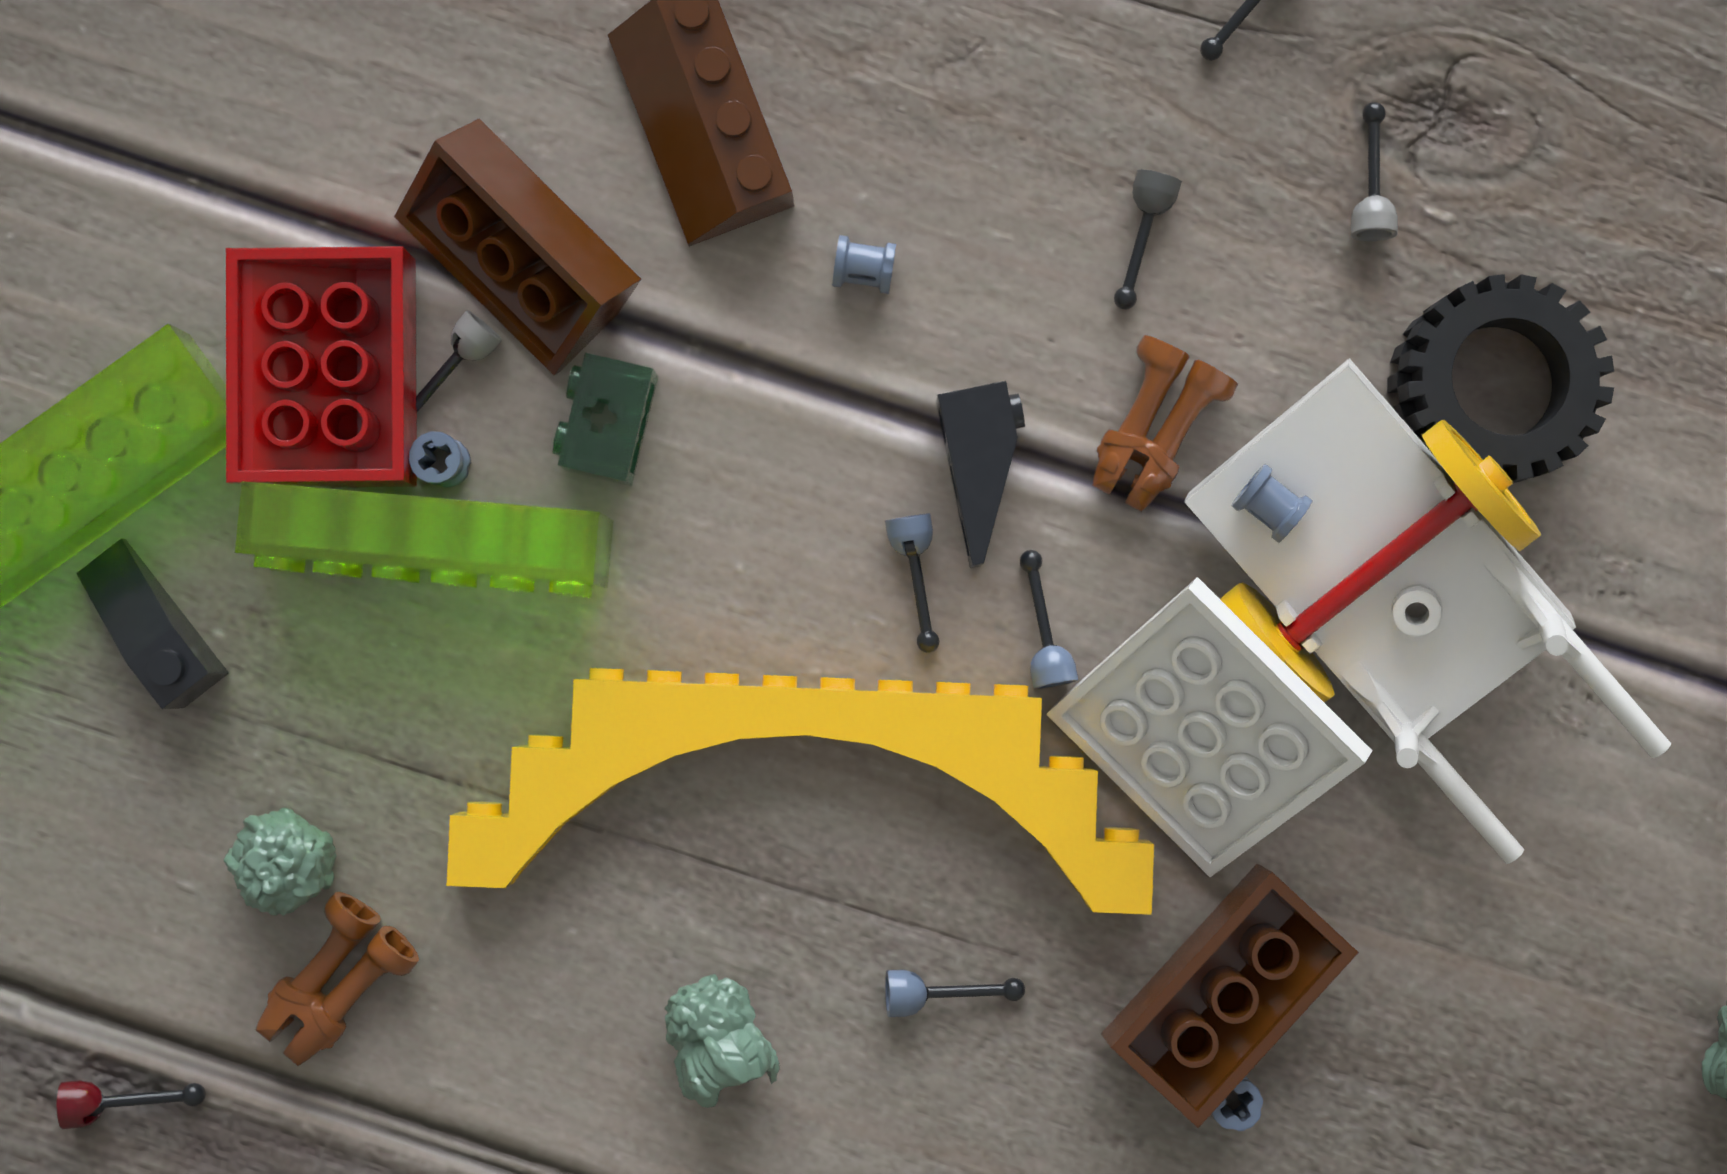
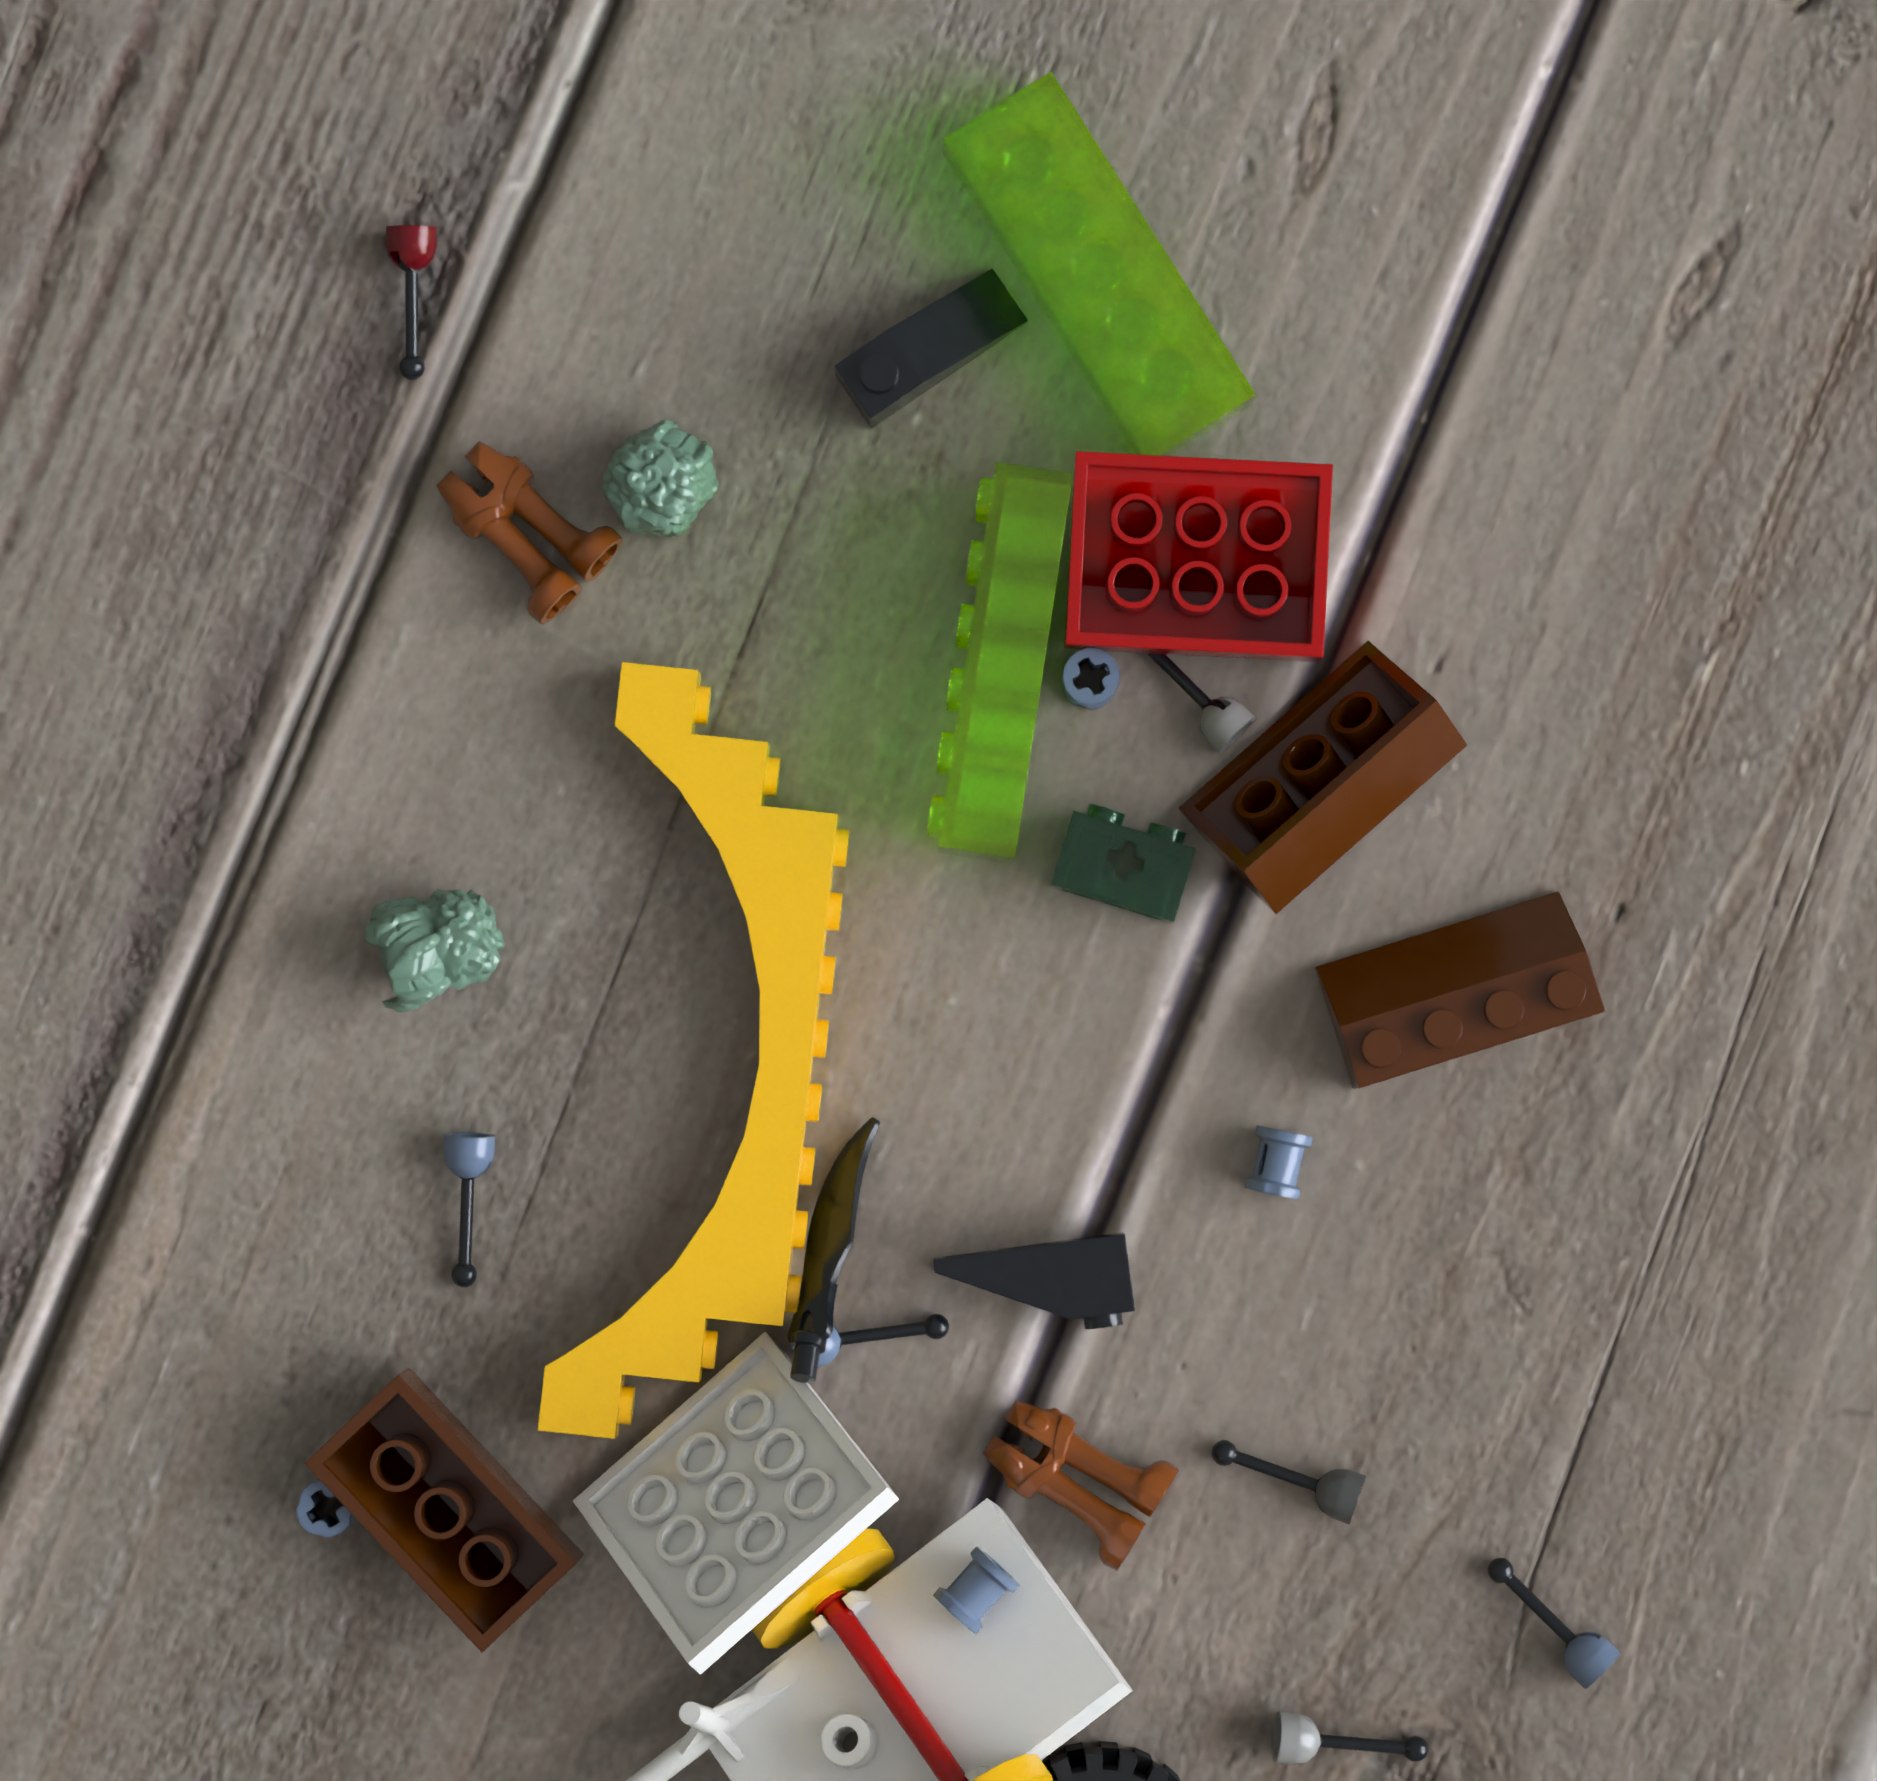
camera: 90 degrees right, 0 degrees up
hinge [885,513,940,653] -> none
none -> black sword [787,1117,880,1383]

